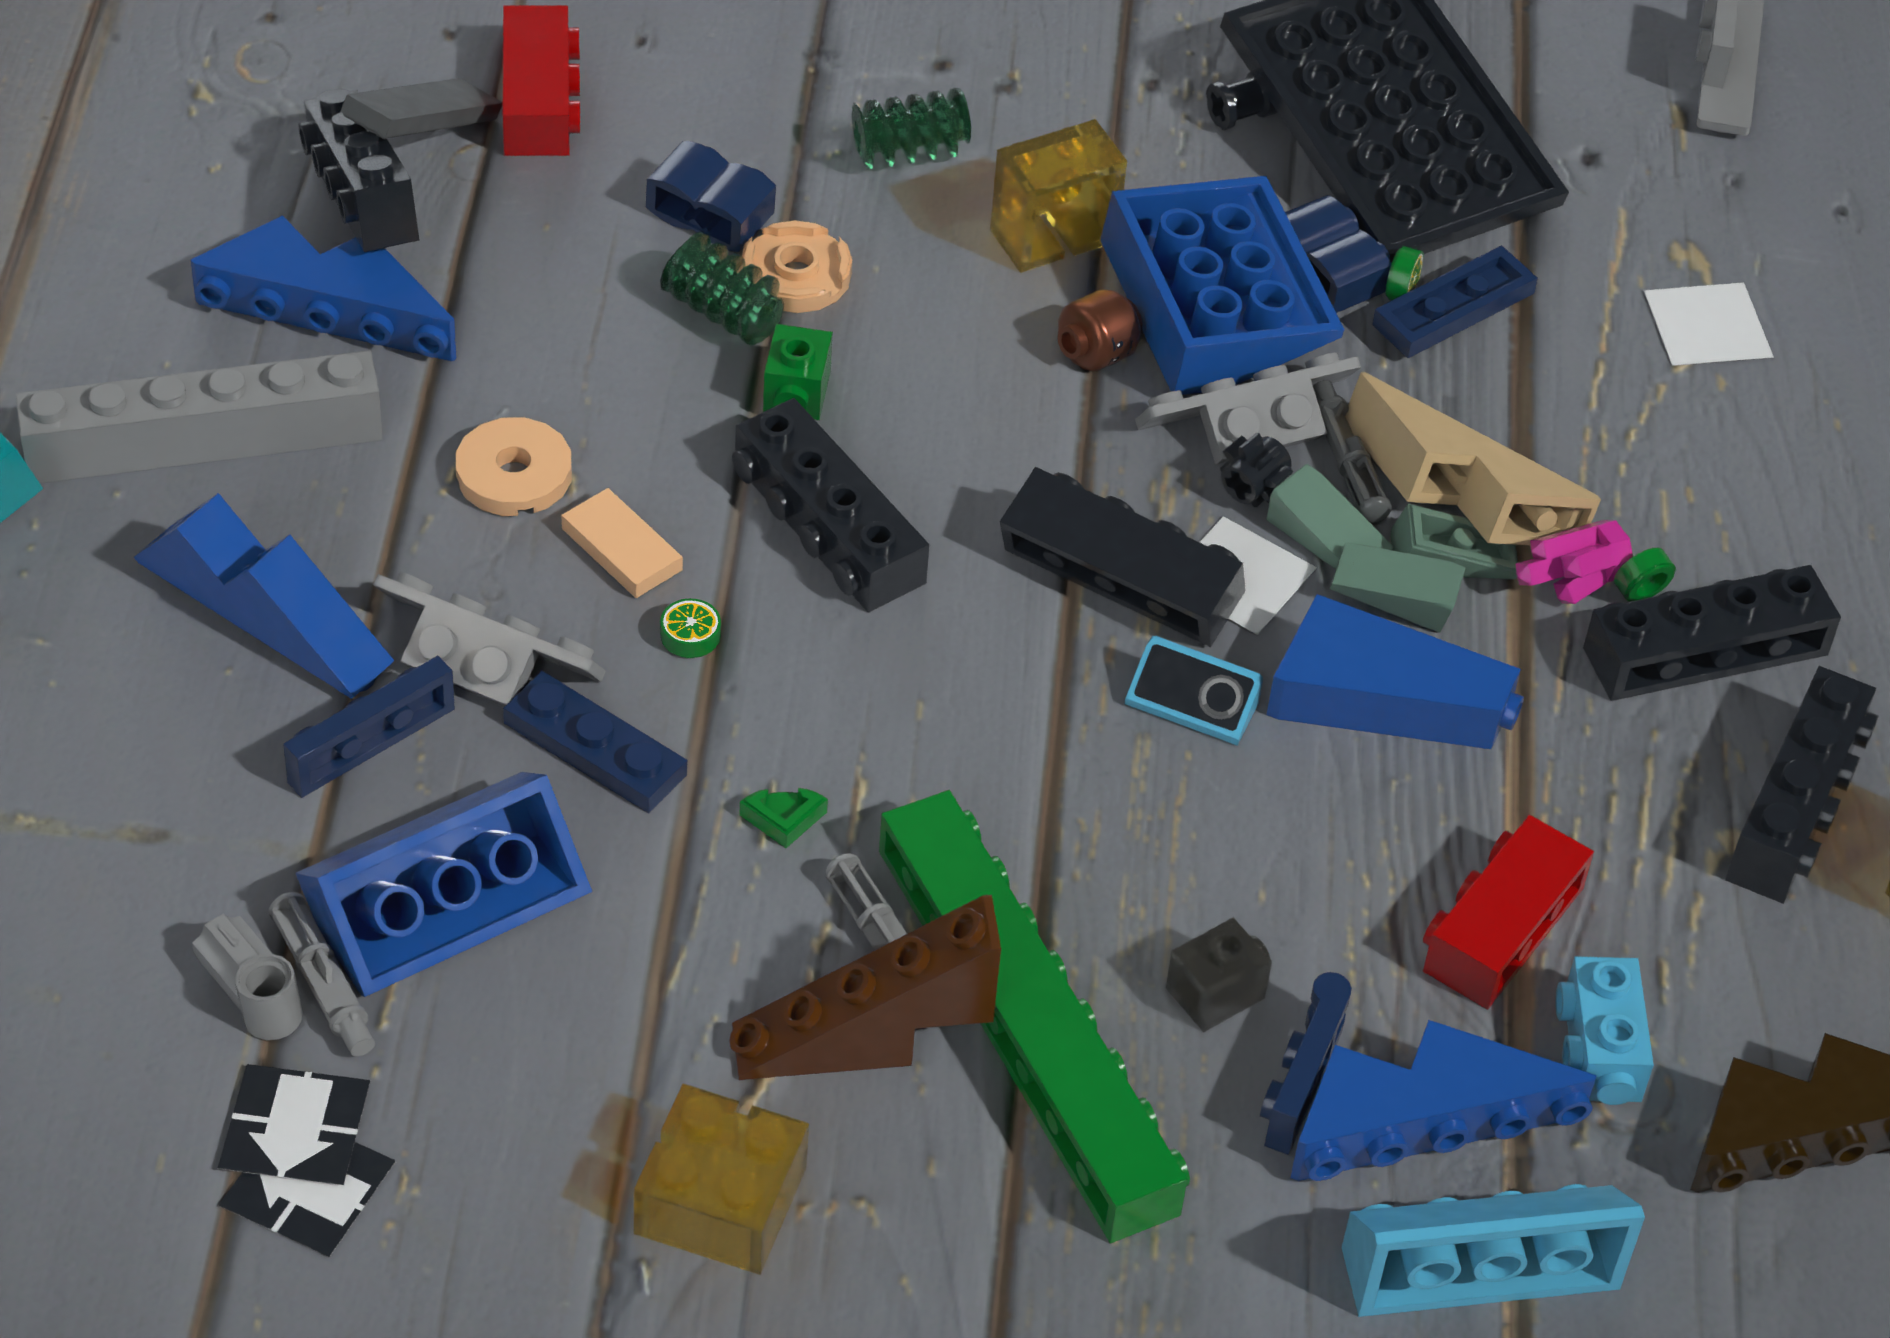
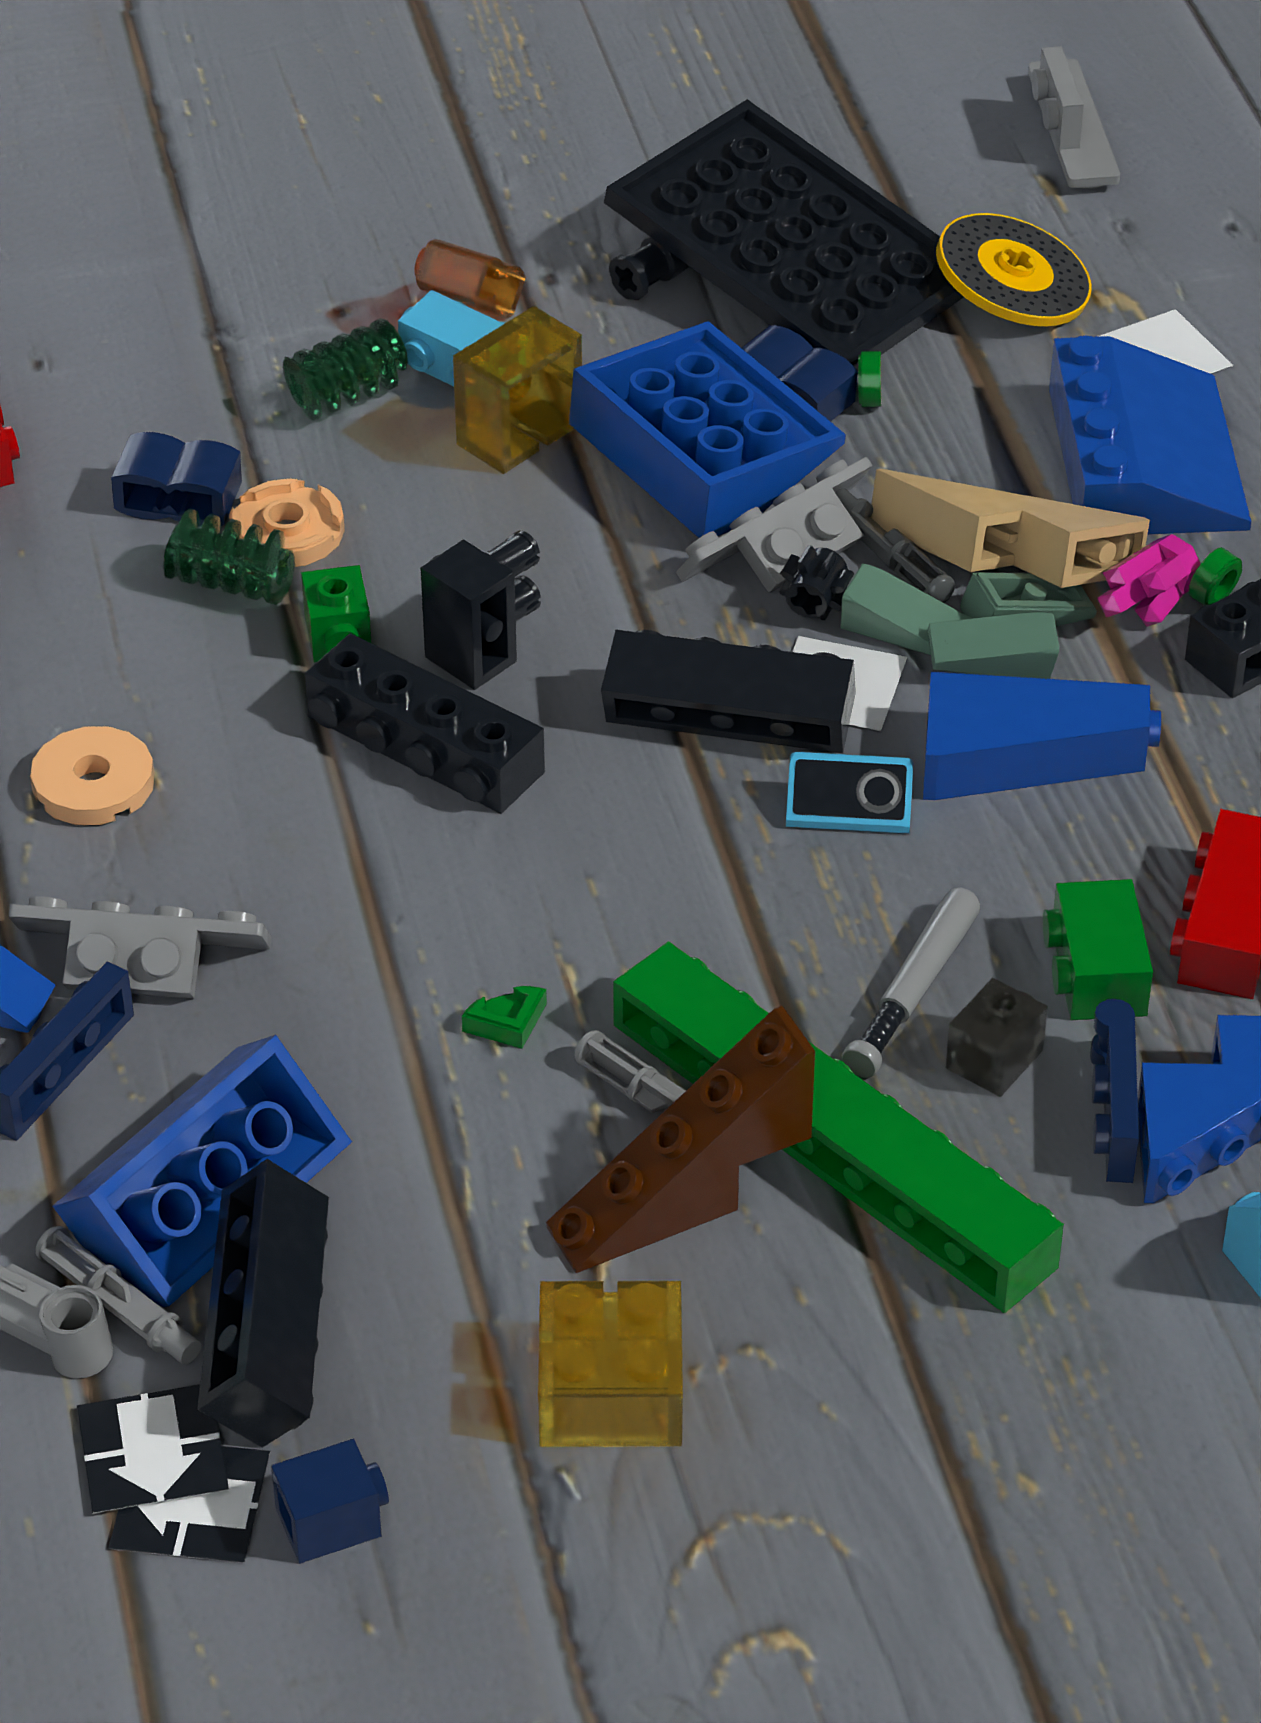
camera: 15 degrees left, 5 degrees down
dark blue plate [503,671,687,814] -> none
light nougat tile [561,488,683,598] -> none
green tile [660,598,721,658] -> none
copper head [1057,289,1142,371] -> none
dark blue plate [1372,245,1538,358] -> none
none -> black brick [197,1159,329,1448]
none -> dark blue brick [271,1438,389,1564]
none -> medium azure brick [398,290,523,404]
none -> clear orange brick [414,239,526,319]
none -> black brick [420,530,541,690]
none -> light grey piece [842,887,980,1078]
none -> piece [936,213,1092,327]
none -> green brick [1043,879,1153,1020]
none -> blue slope [1049,335,1251,535]

